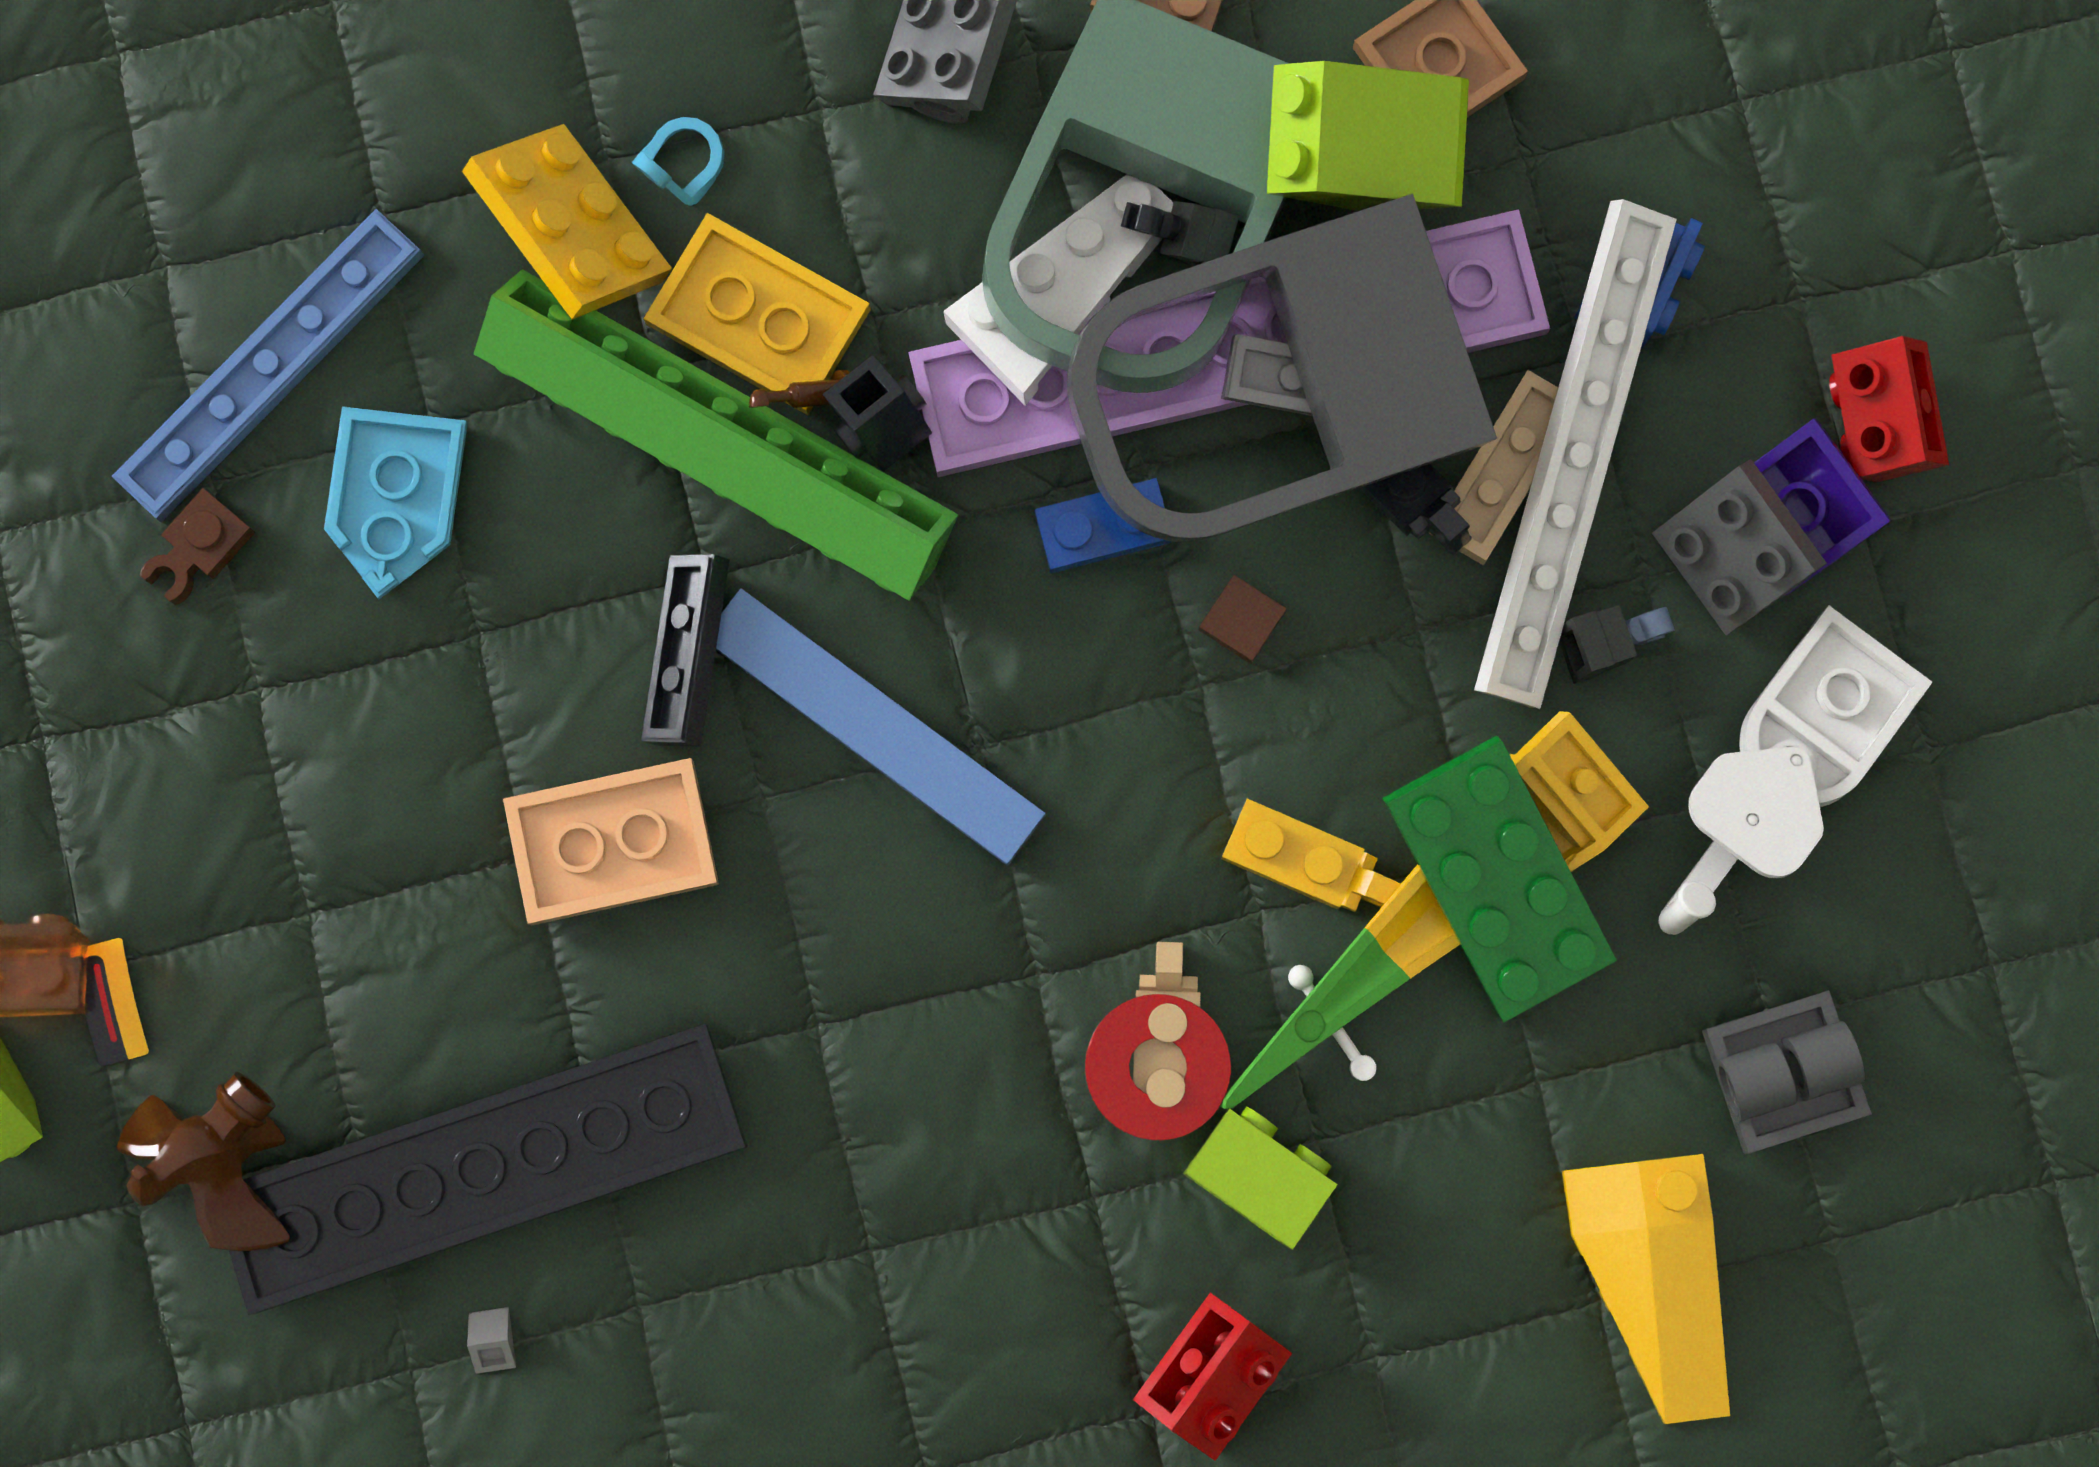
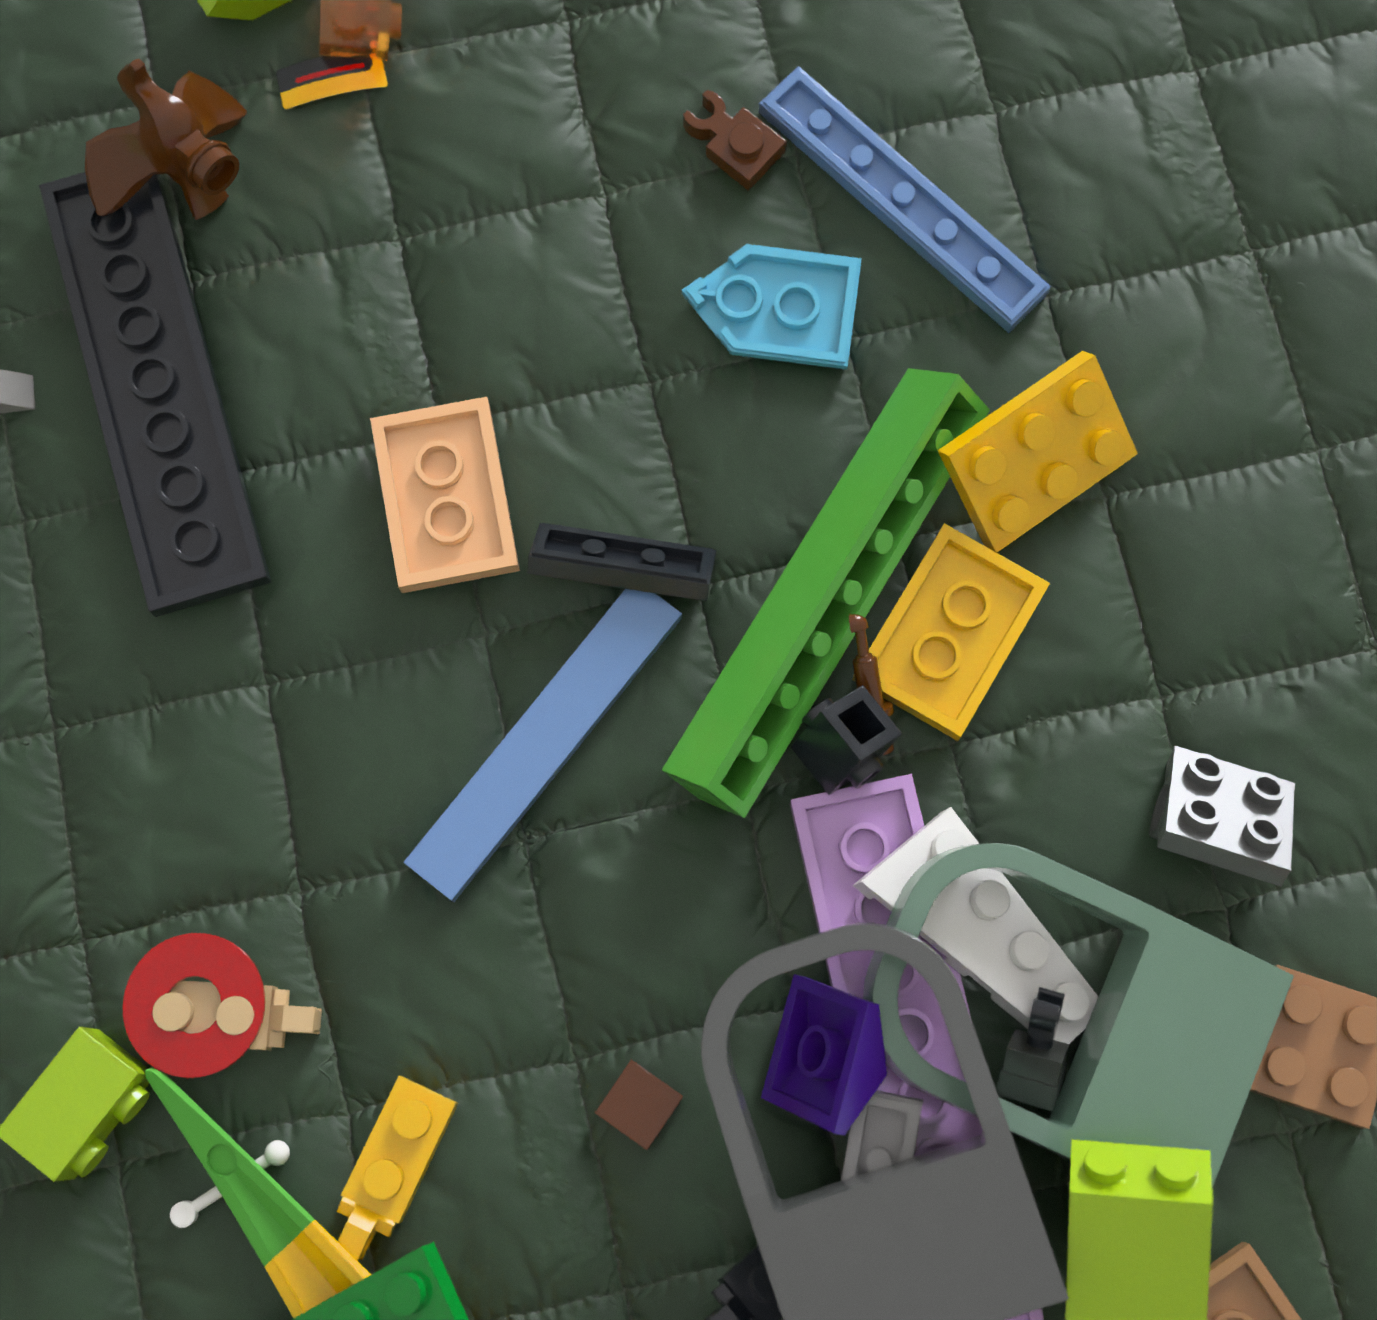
camera: 90 degrees right, 5 degrees down
medium azure piece [632,117,725,206] -> none
blue plate [1035,478,1172,574] -> none
none -> dark purple slope [761,974,887,1135]

